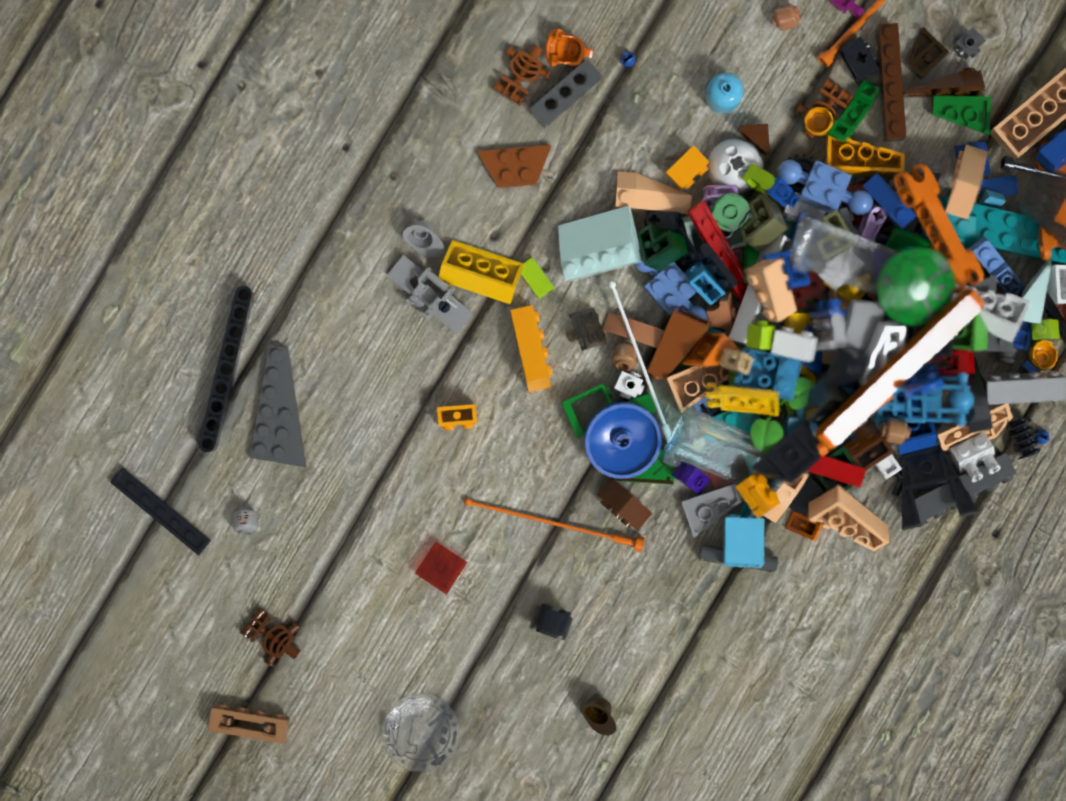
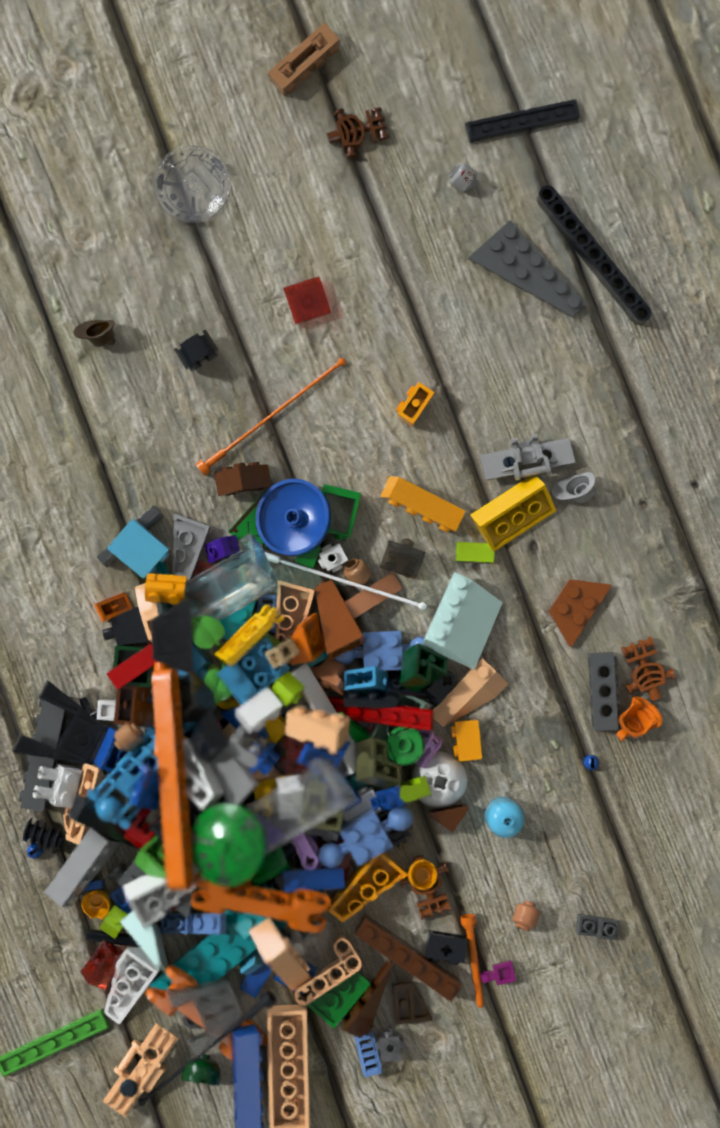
camera: 125 degrees right, 0 degrees up
light nougat wedge [808,485,889,551] -> none
green slope [827,80,881,143] -> none
none -> light nougat beam [295,935,362,1005]
none -> medium blue slope [354,1030,383,1077]

